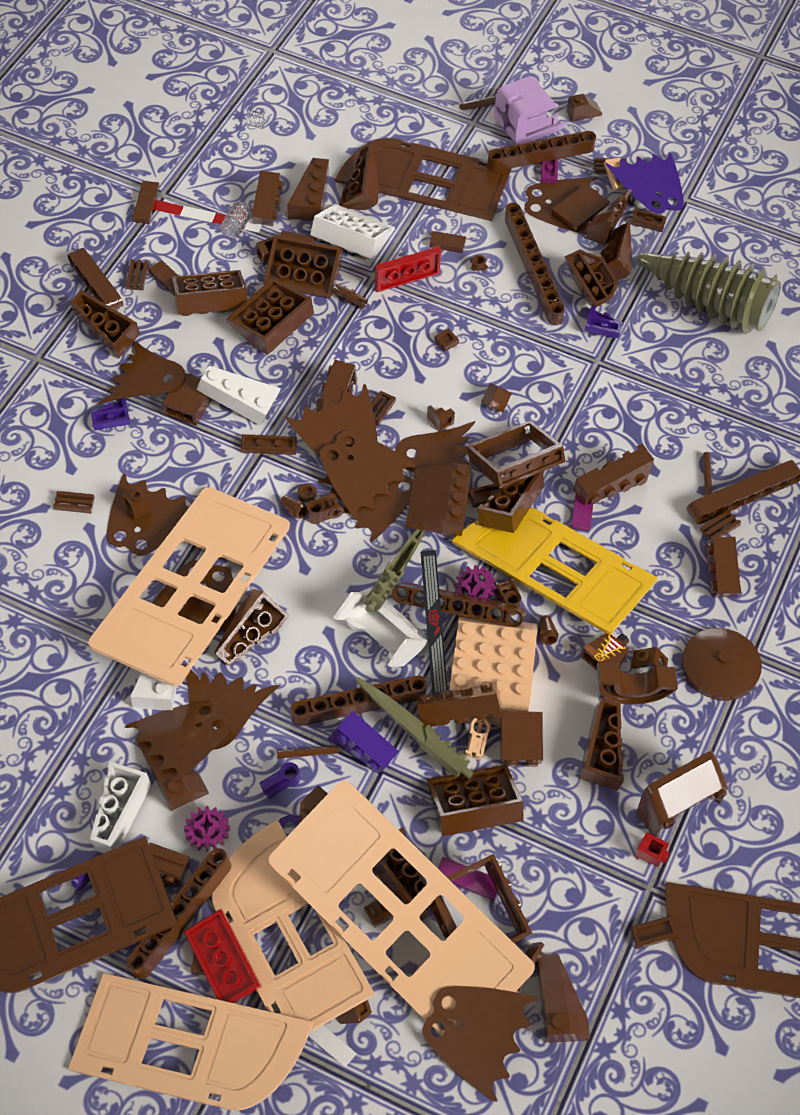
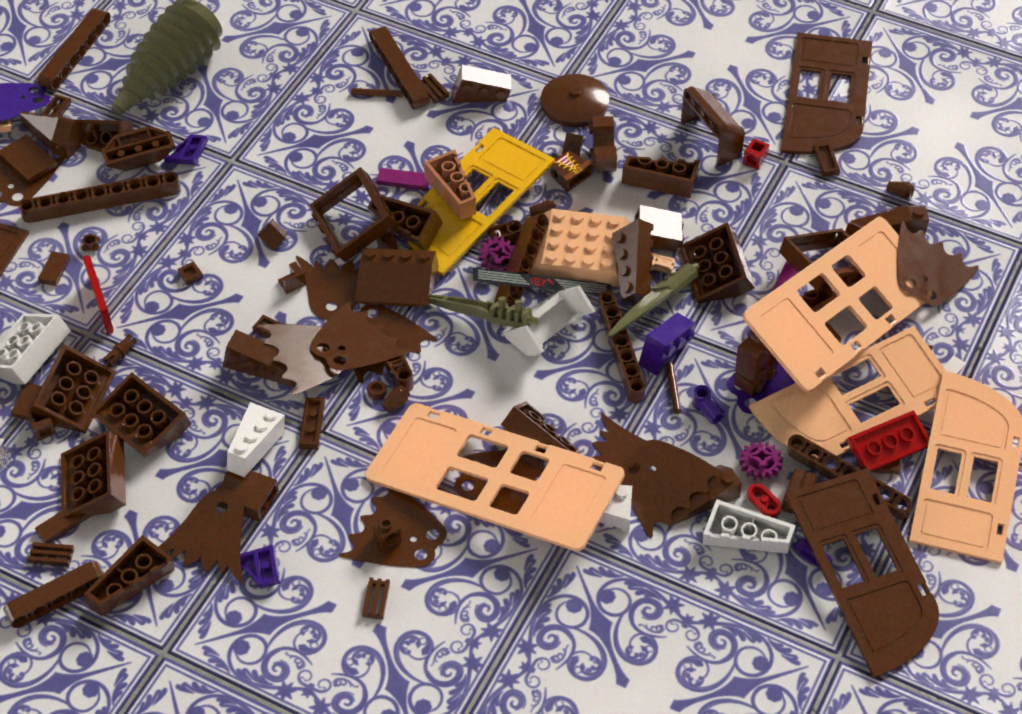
camera: 85 degrees left, 5 degrees down
reddish brown wedge [573,443,654,505] -> none
none -> reddish brown beam [37,8,111,90]
none -> nougat wedge [424,149,476,220]
none -> red plate [747,483,782,518]
none -> reddish brown cone [887,181,915,199]

